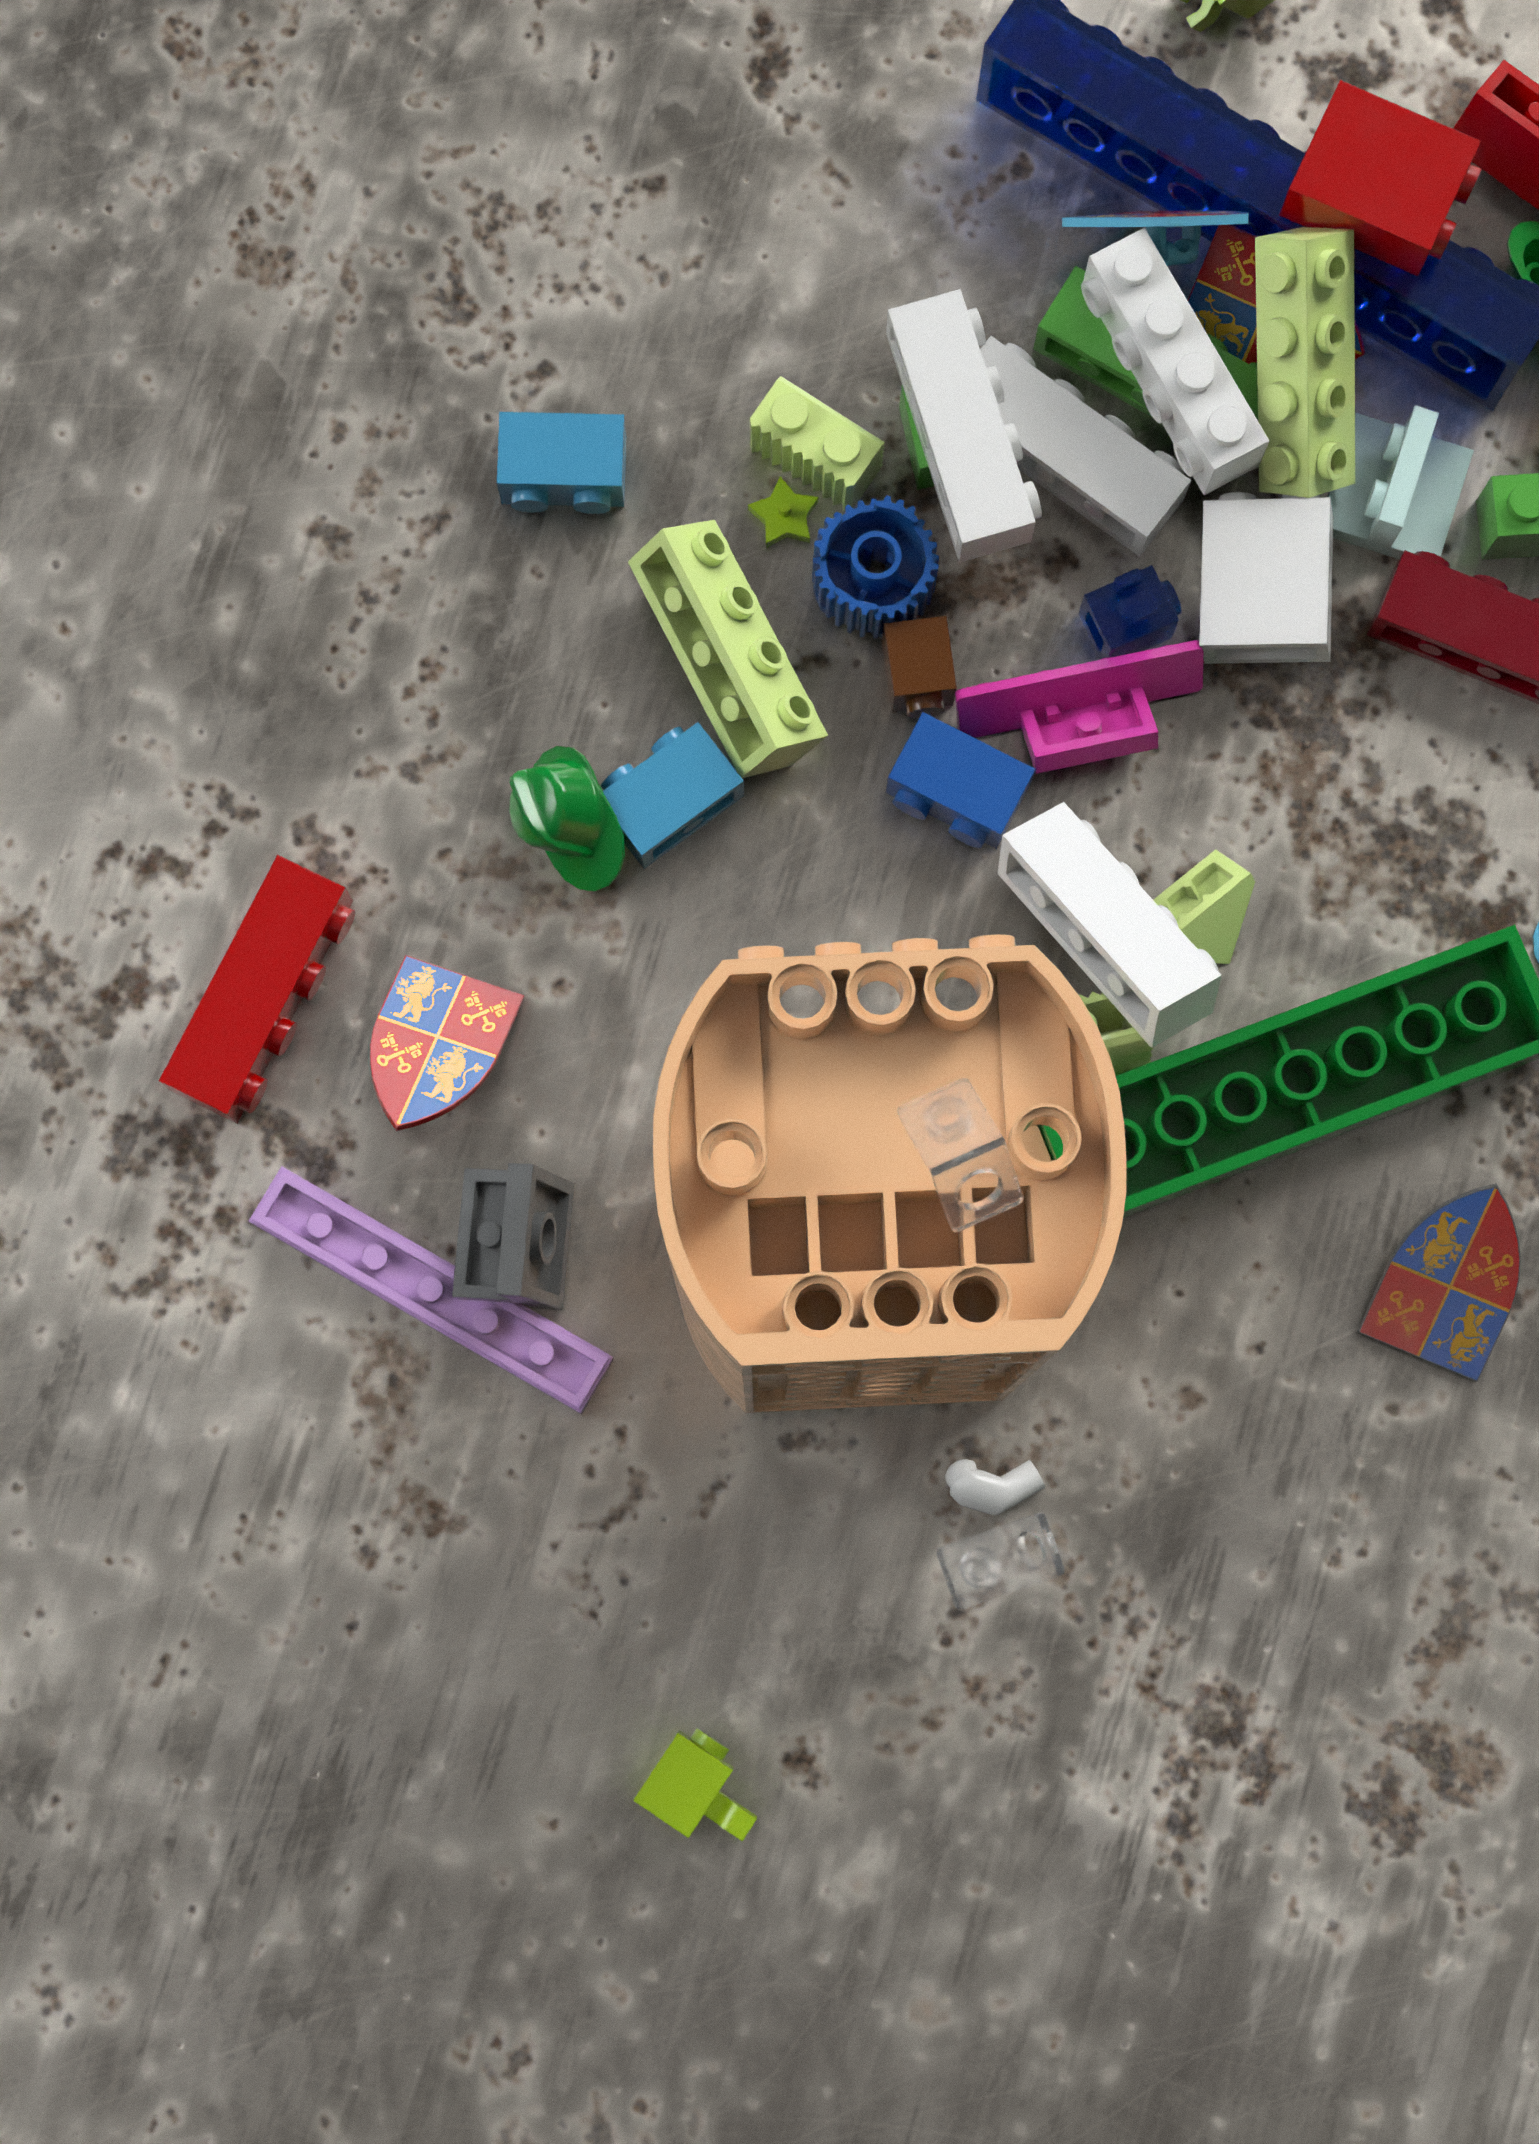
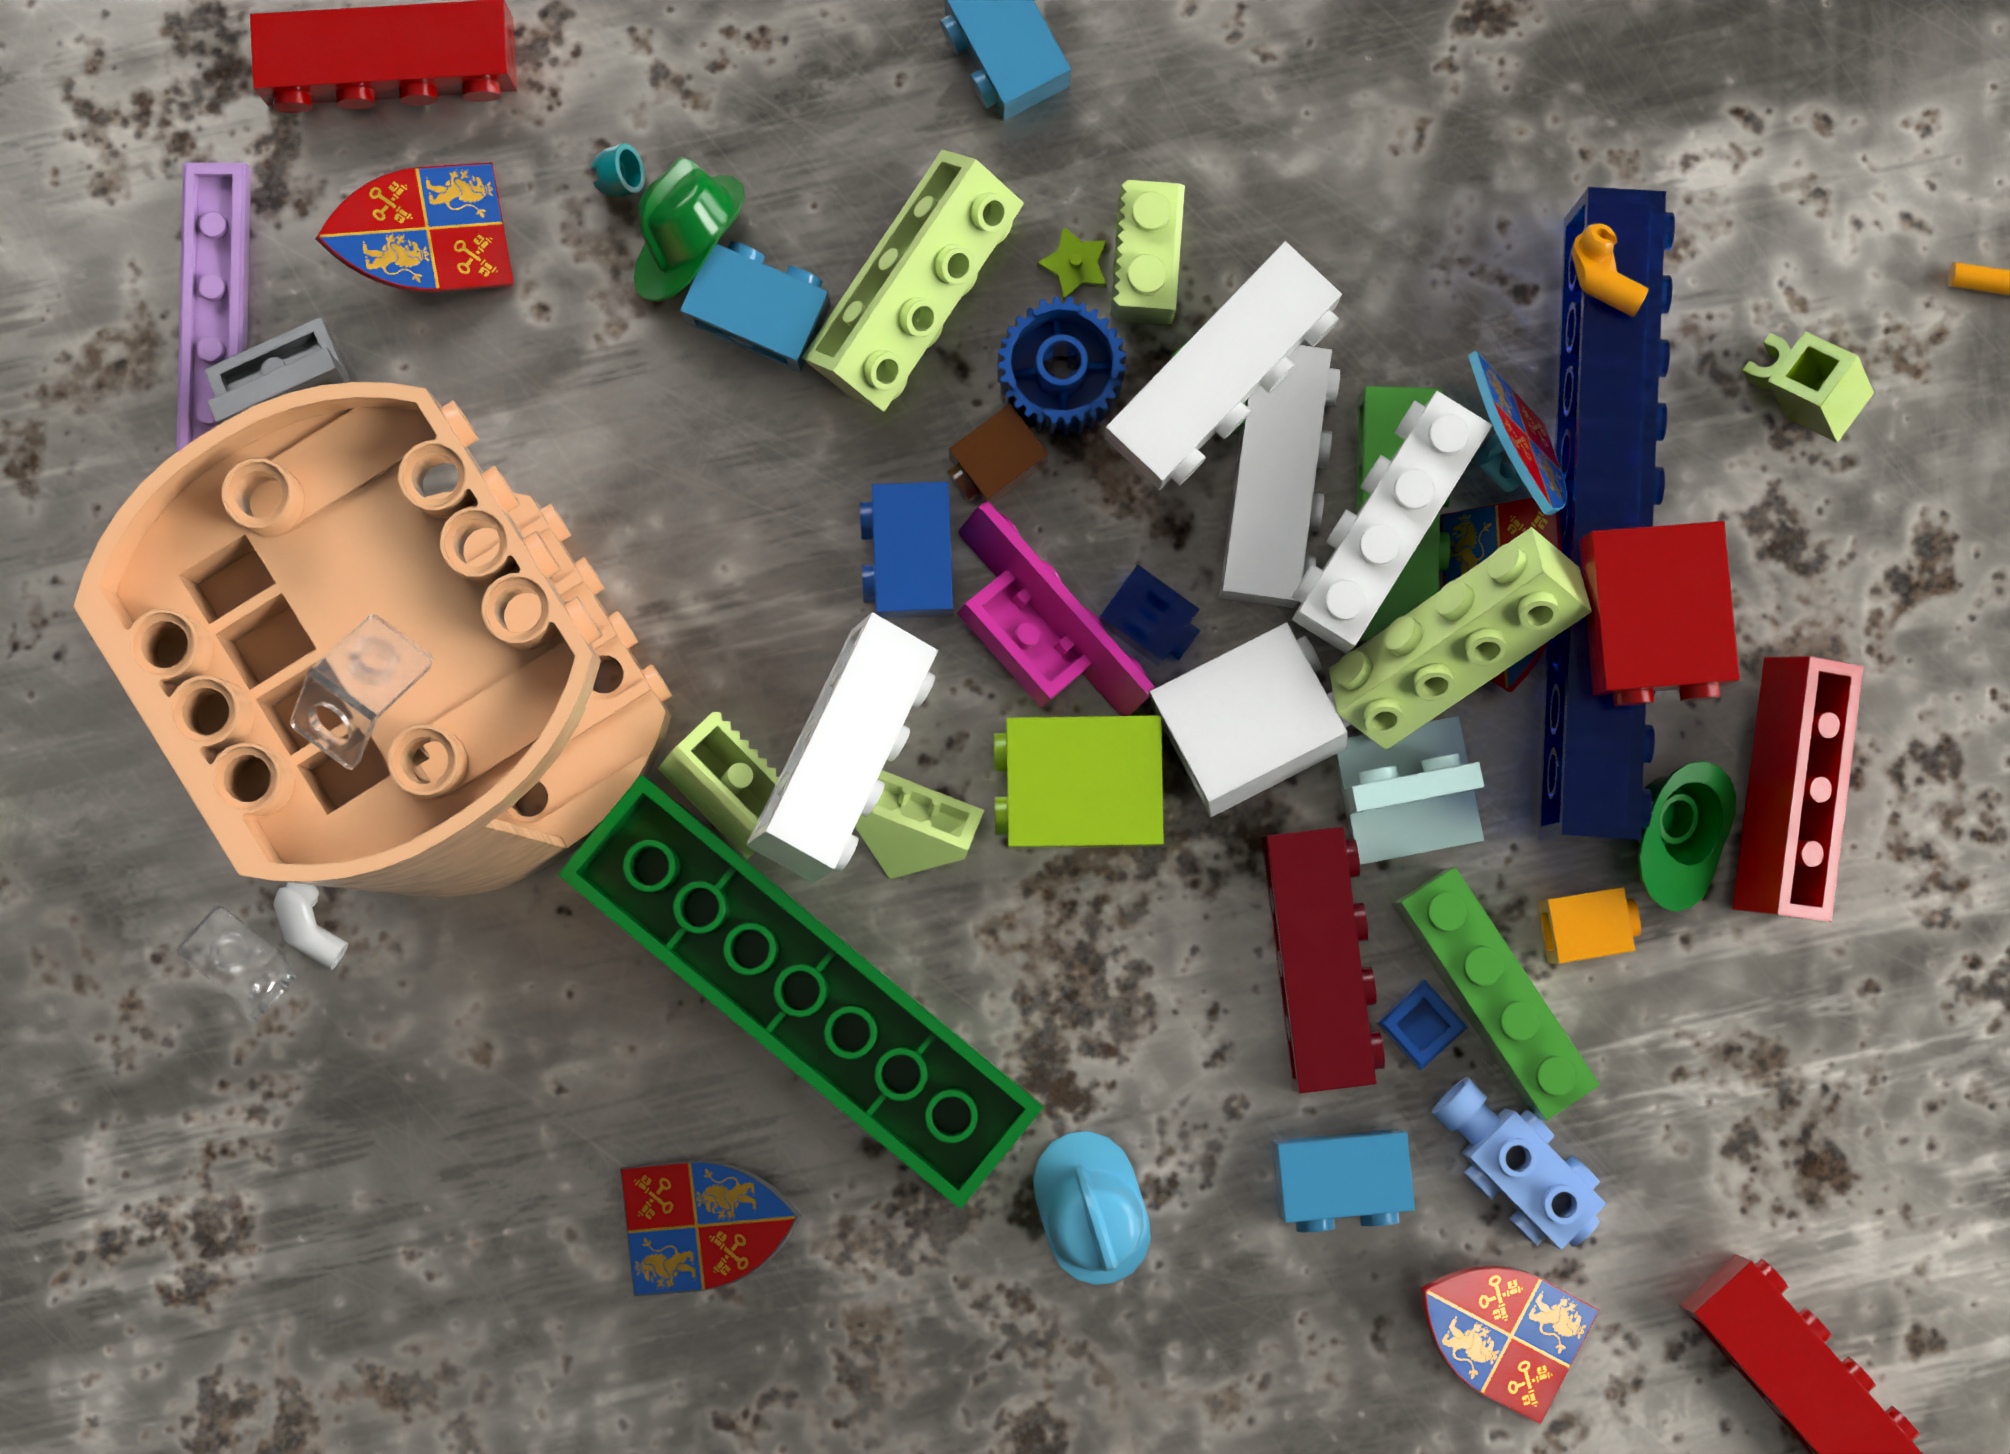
camera: 55 degrees right, 5 degrees up
none -> teal hinge [590,143,645,197]
none -> lime brick [994,715,1164,849]
none -> light orange arm [1571,223,1649,317]

